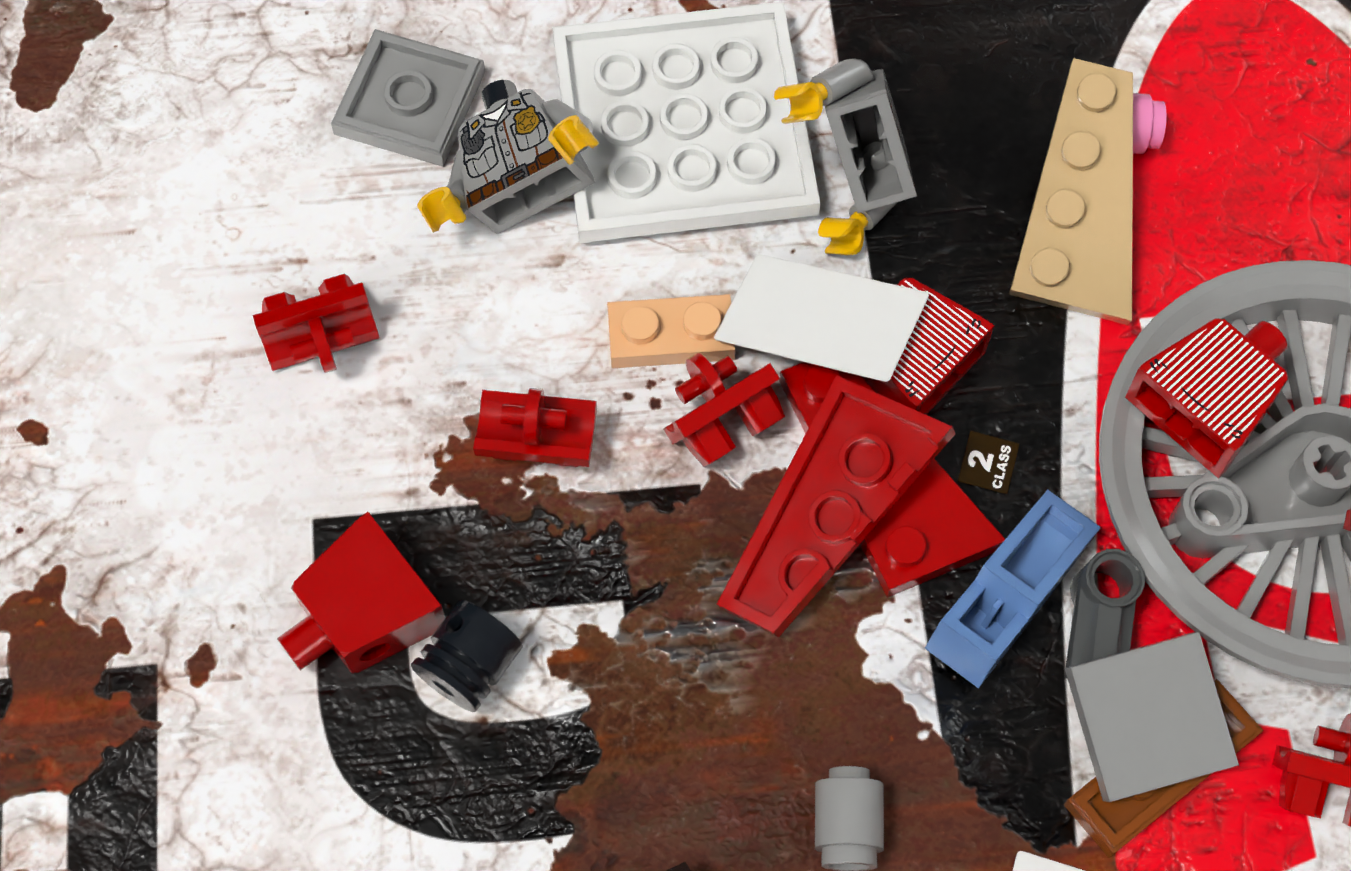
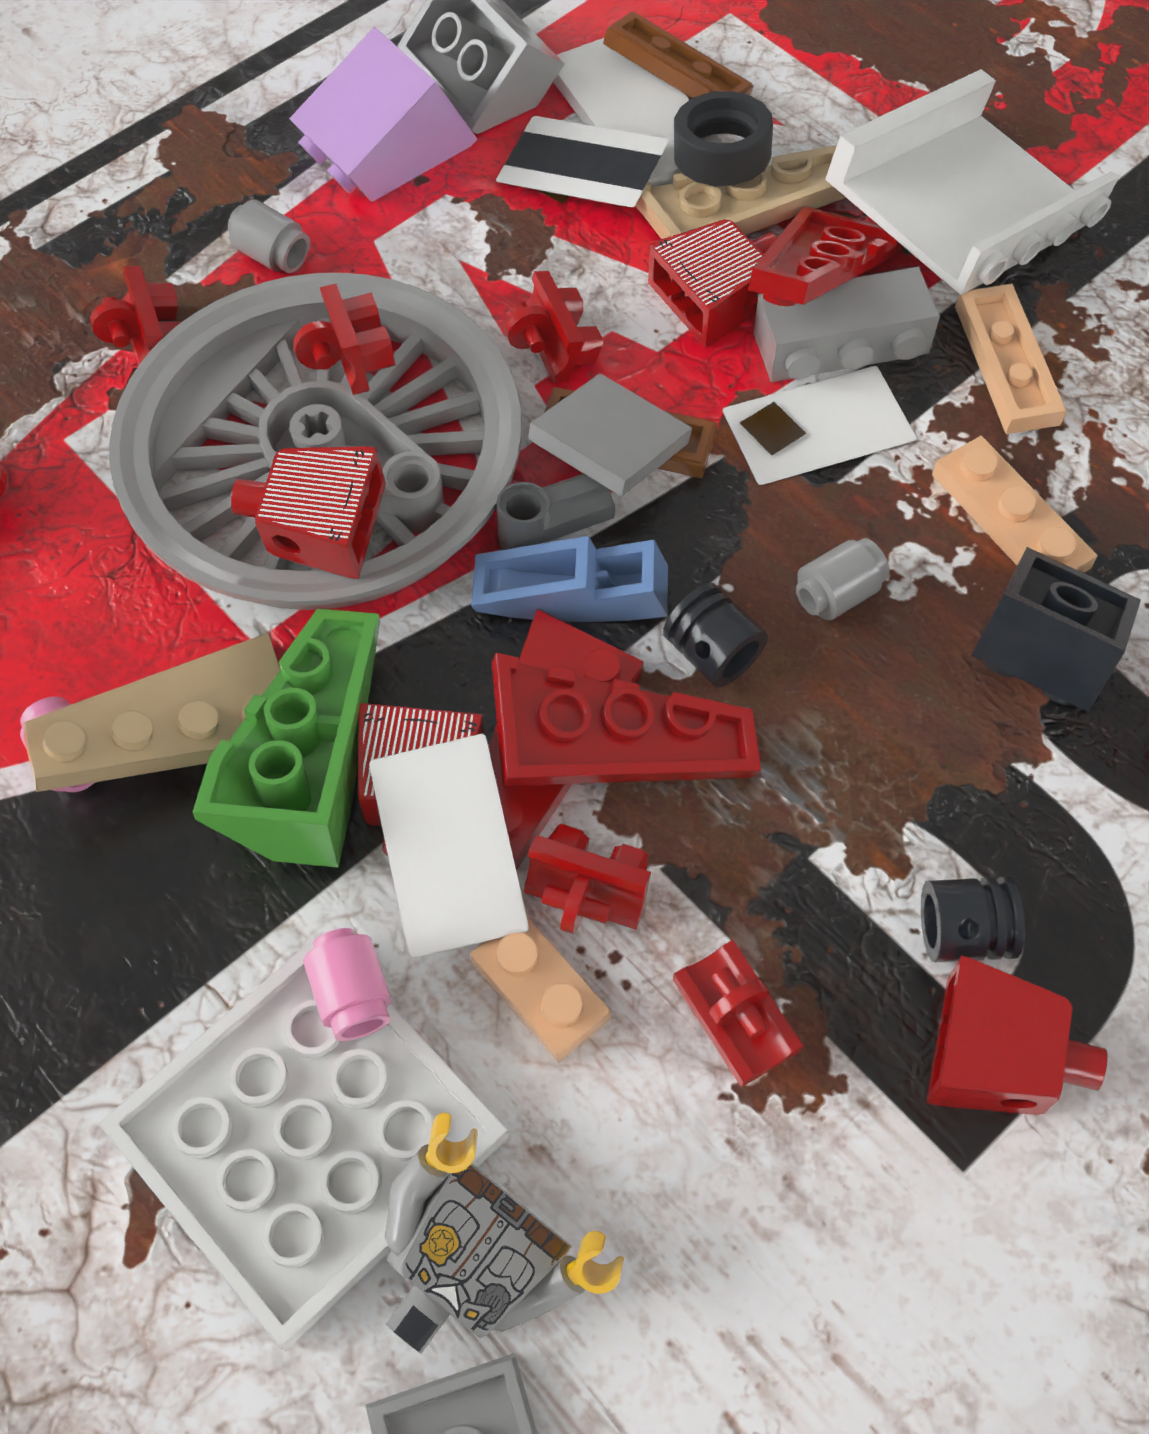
camera: 125 degrees left, 5 degrees down
red hips [253,274,380,373] -> none
light grey torso [774,58,917,255] -> none
dark brown sticker [958,431,1019,494] -> none
none -> bright green wedge [193,608,380,867]
none -> bright pink brick [303,928,392,1041]
none -> black piece [663,583,768,688]

